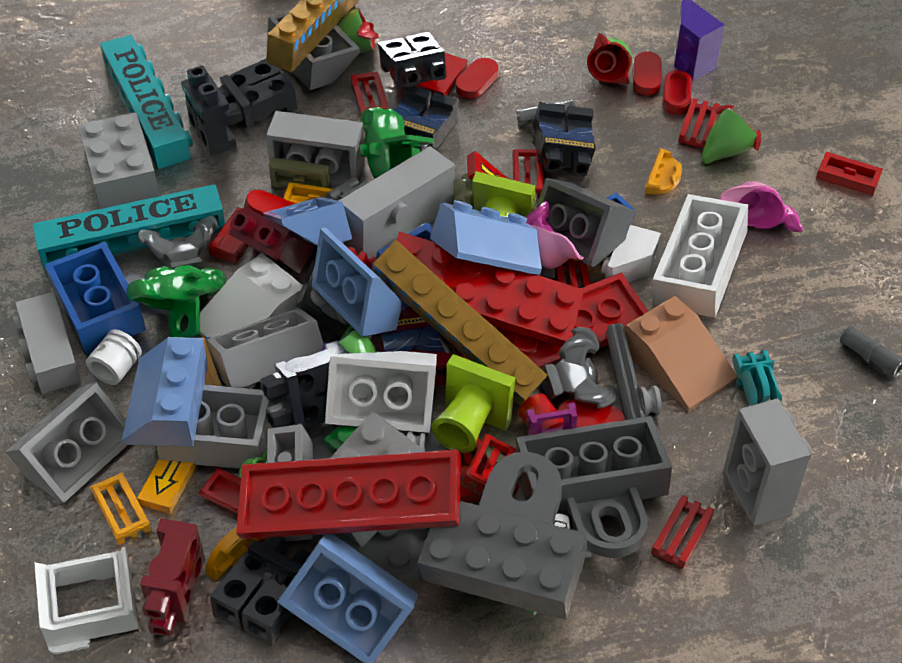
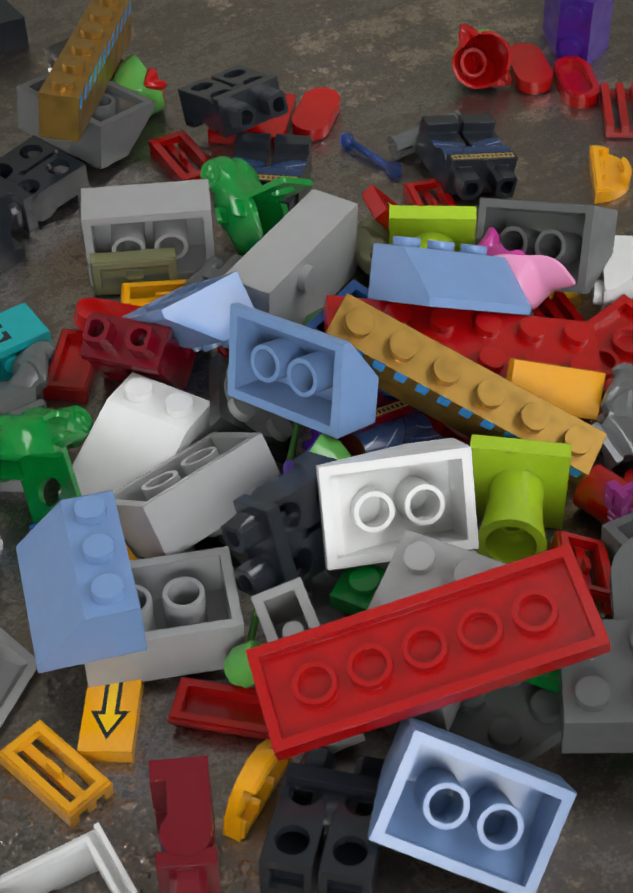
camera: 15 degrees left, 5 degrees down
none -> clear blue hinge [340,132,402,178]
none -> light orange tile [506,358,606,420]

